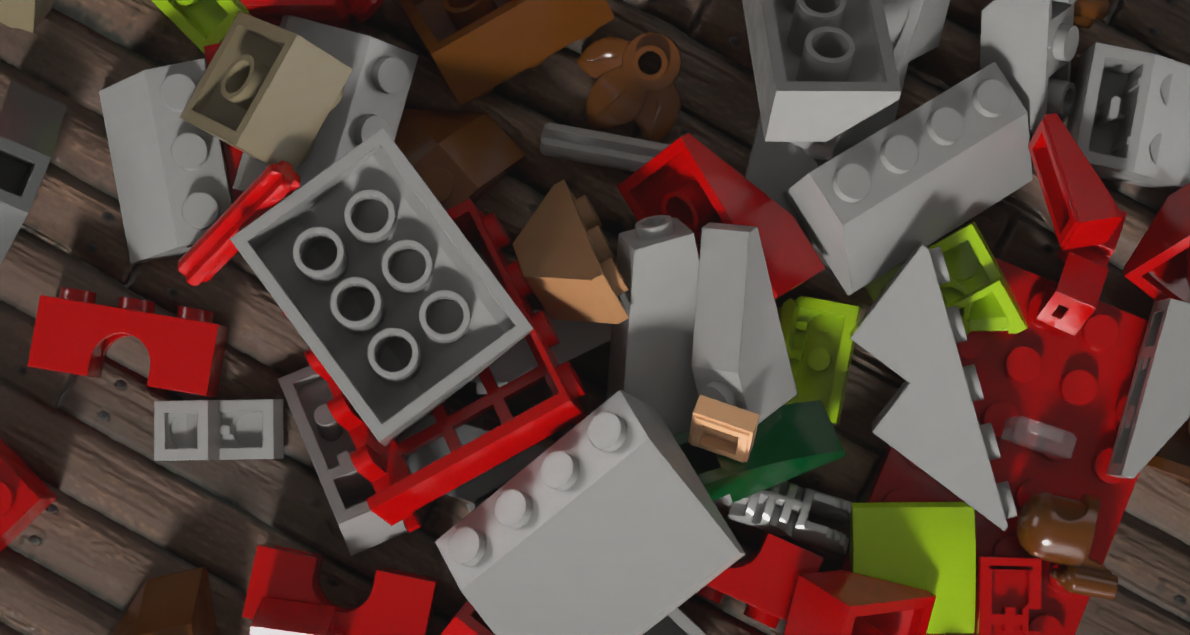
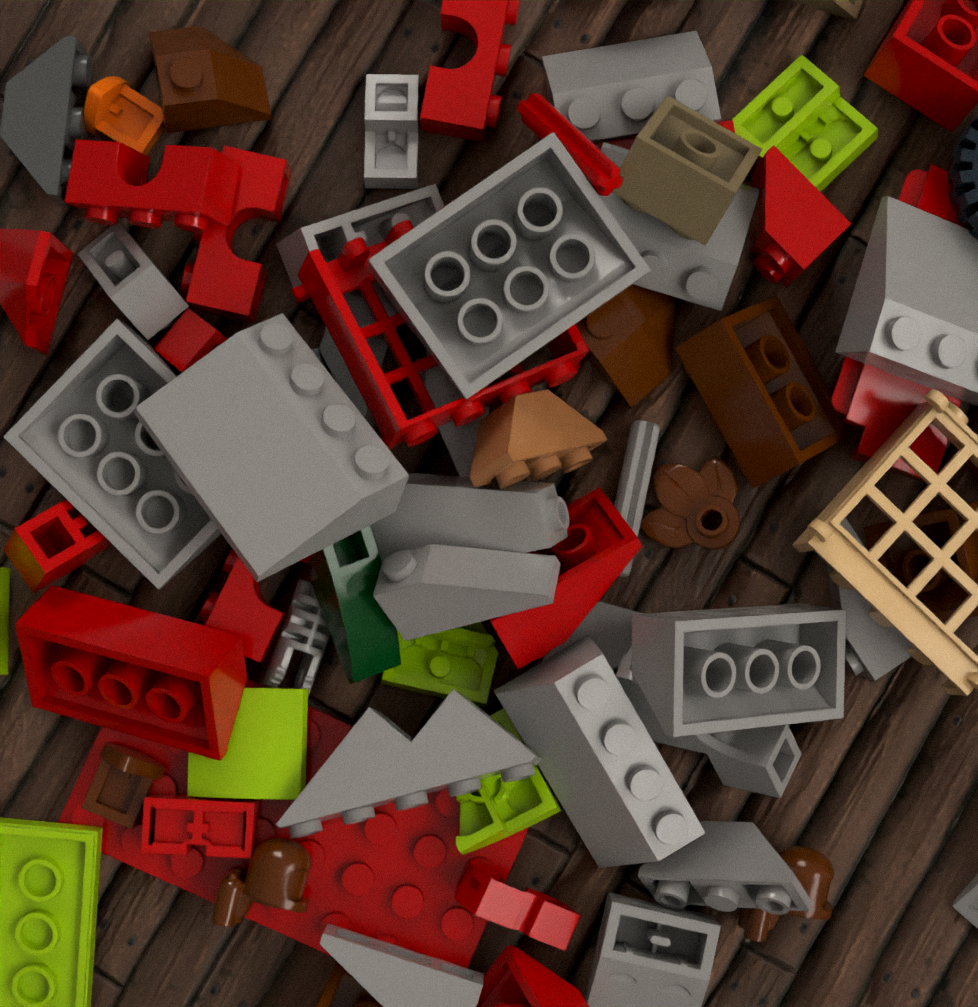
camera: 90 degrees right, 0 degrees up
light nougat tile [688,395,760,462] -> none
clear tile [1001,416,1077,458] -> none
red slope [1028,113,1123,250] -> none

